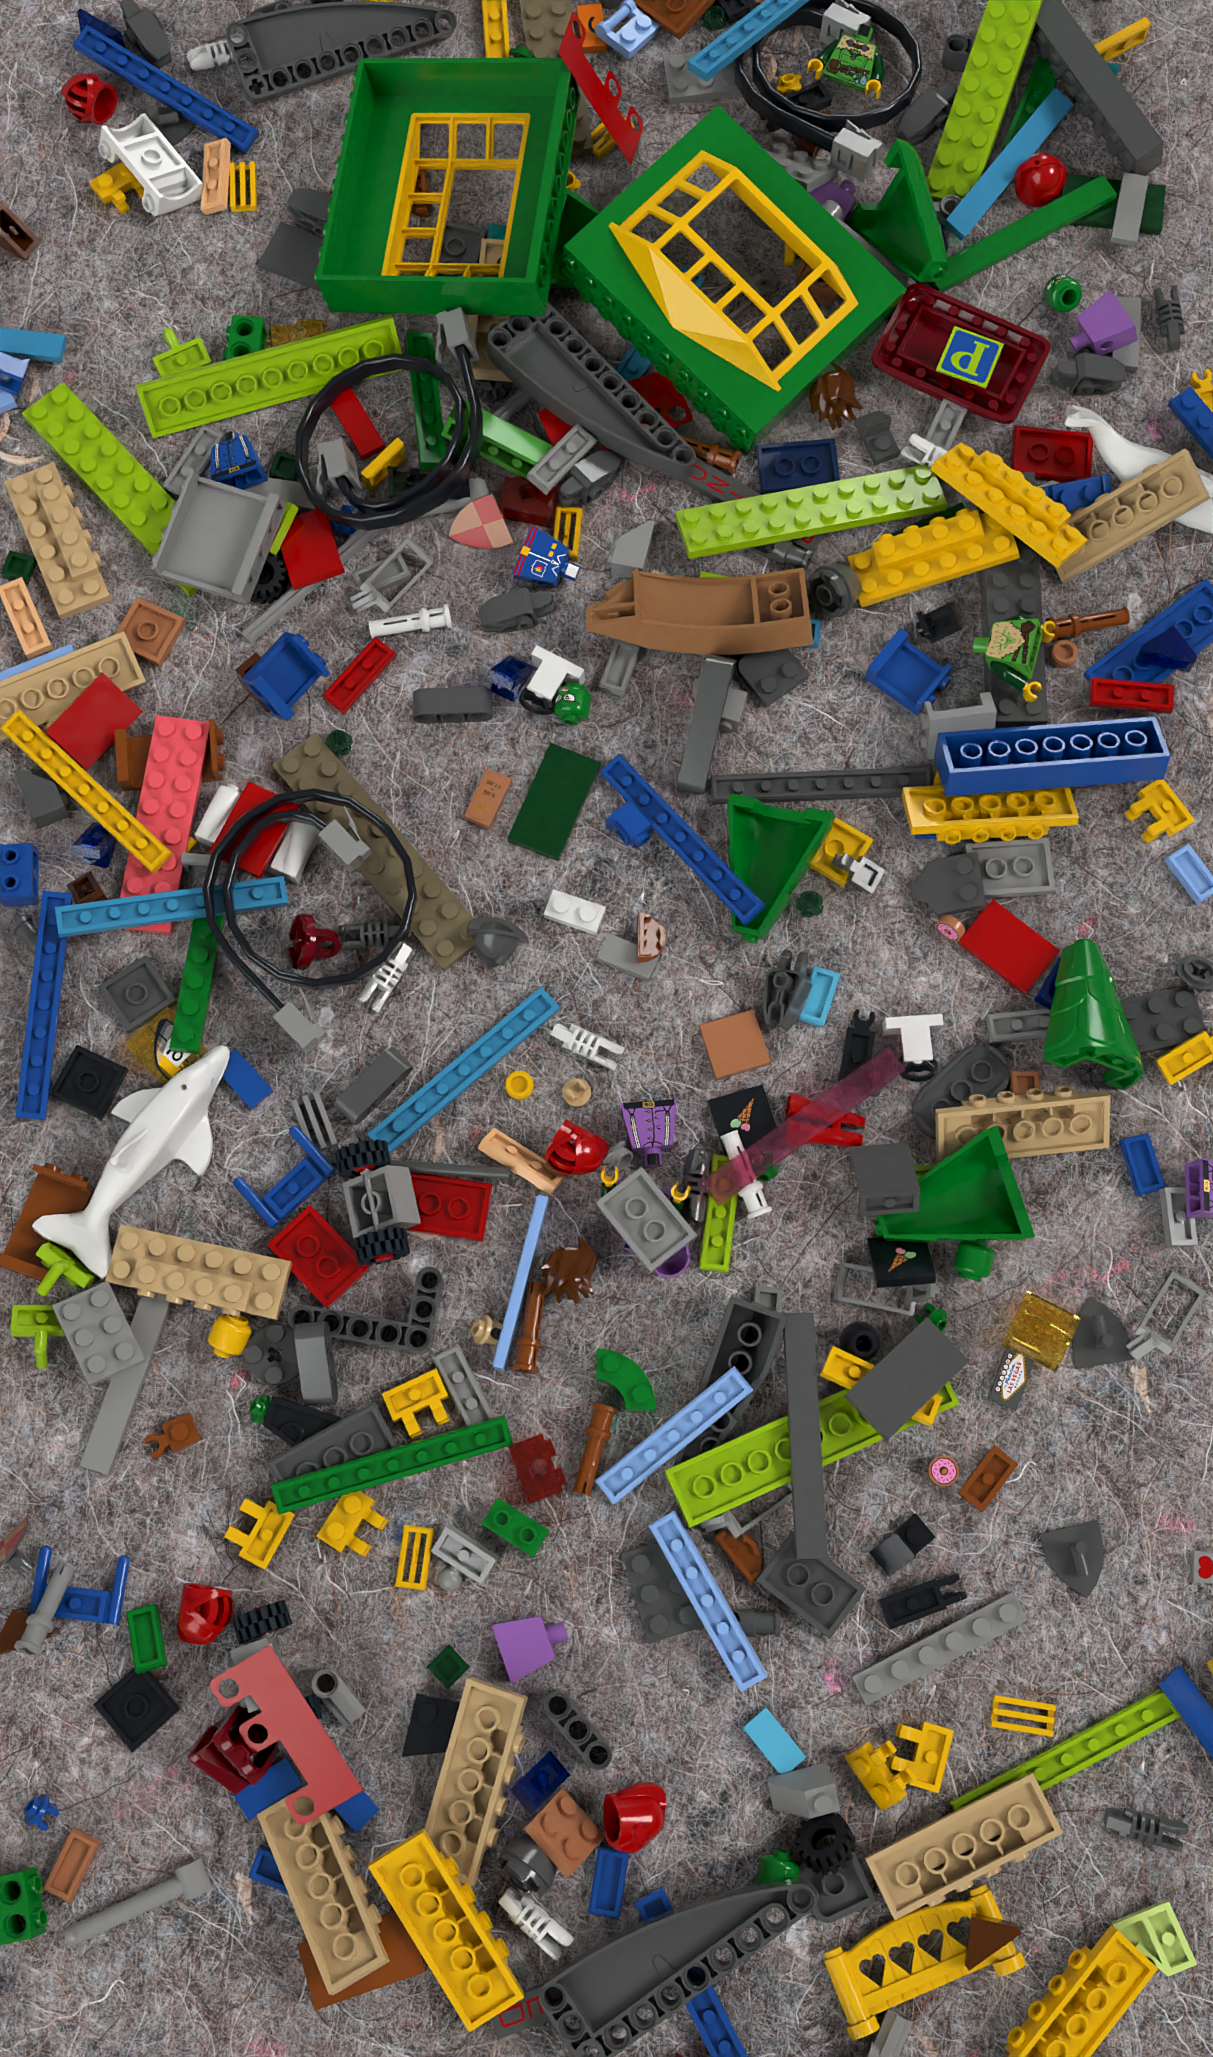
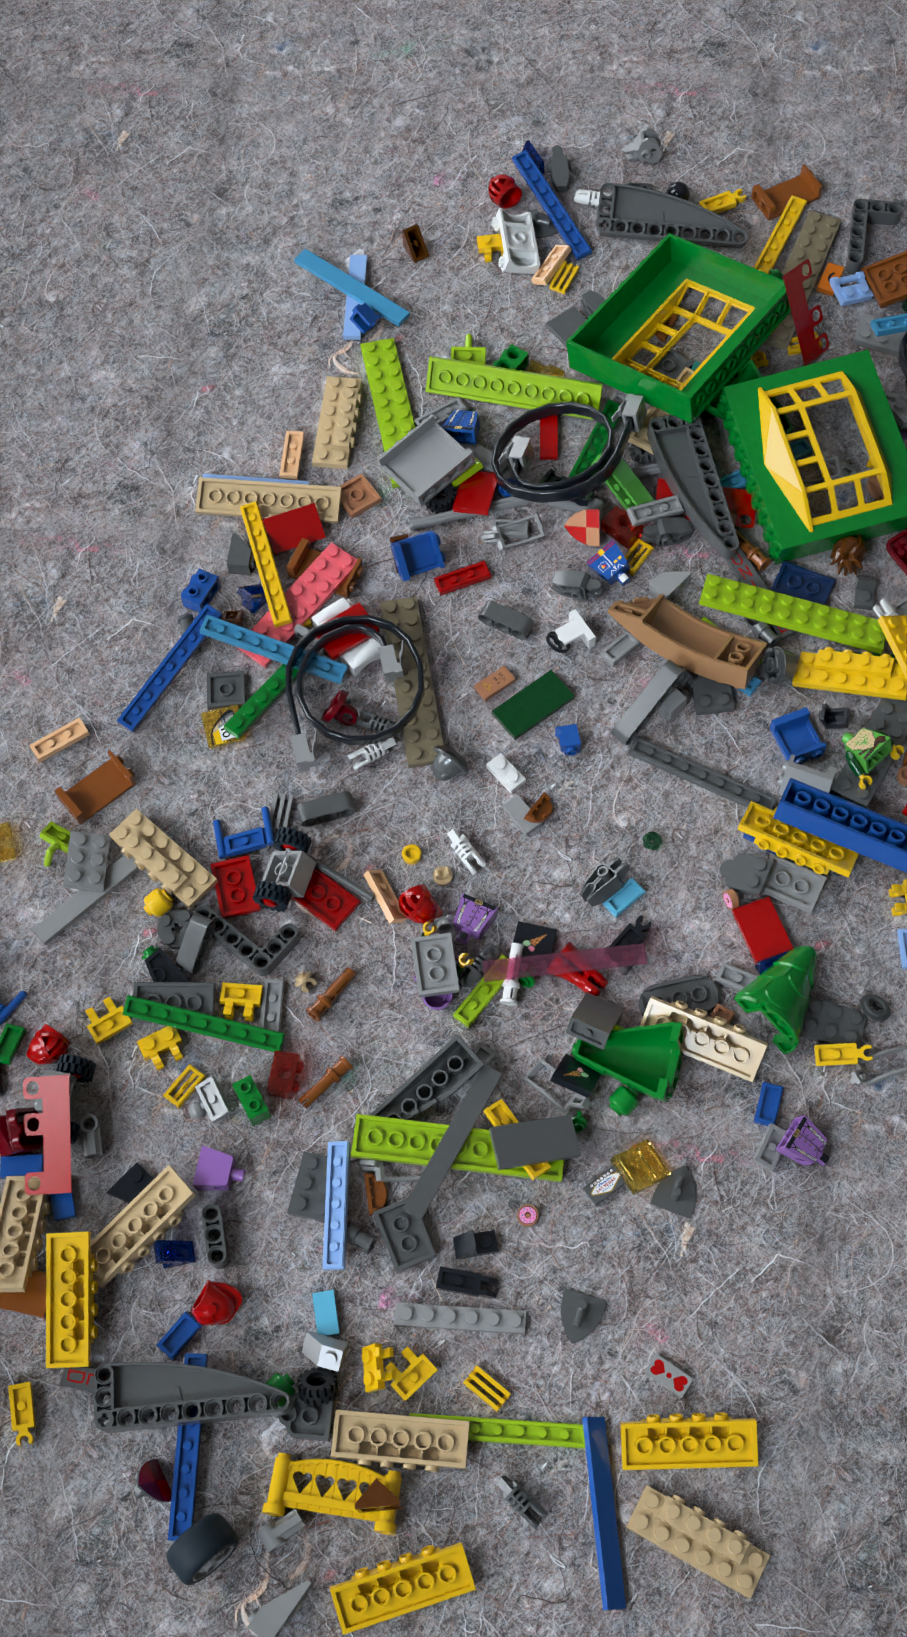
camera: 35 degrees right, 10 degrees down
dark green tile [0,550,37,585] -> none
white animal [32,1045,230,1280] -> none
lime plate [35,1242,97,1297] -> none
black tile [49,1045,129,1121] -> none
dark orange plate [144,1412,202,1458] -> none
blue tile [222,1048,274,1110] -> none
dark green tile [269,451,298,481] -> none
clear green plate [325,730,353,756] -> none
yellow tile [361,438,407,492] -> none
dark azure plate [367,987,560,1155] -> none
white pin [368,603,452,638] -> none
dark green tile [427,1644,470,1689] -> none
clear blue slope [487,655,534,701] -> none
light blue tile [492,1195,549,1372] -> none
dark grey cone [495,1834,558,1900] -> none
white hinge [498,1886,574,1960] -> none
nougat plate [524,1788,605,1878] -> none
reddish brown hair [540,1236,597,1304] -> none
green head [554,683,591,726] -> none
light blue tile [595,1366,753,1505] -> none
green brick [596,1348,656,1413] -> none
blue tile [599,753,767,926] -> none
nougat tile [699,1009,771,1081] -> none
green cone [727,793,836,944] -> none
yellow tile [810,817,874,887] -> none
plate [831,853,885,894] -> none
black piece [839,1321,880,1362] -> none
white piece [882,1014,944,1082] -> none
dark orange plate [957,1445,1018,1512] -> none
yellowish green wing [1112,1899,1197,1976] -> none
light grey sword [1126,1270,1207,1360] -> none

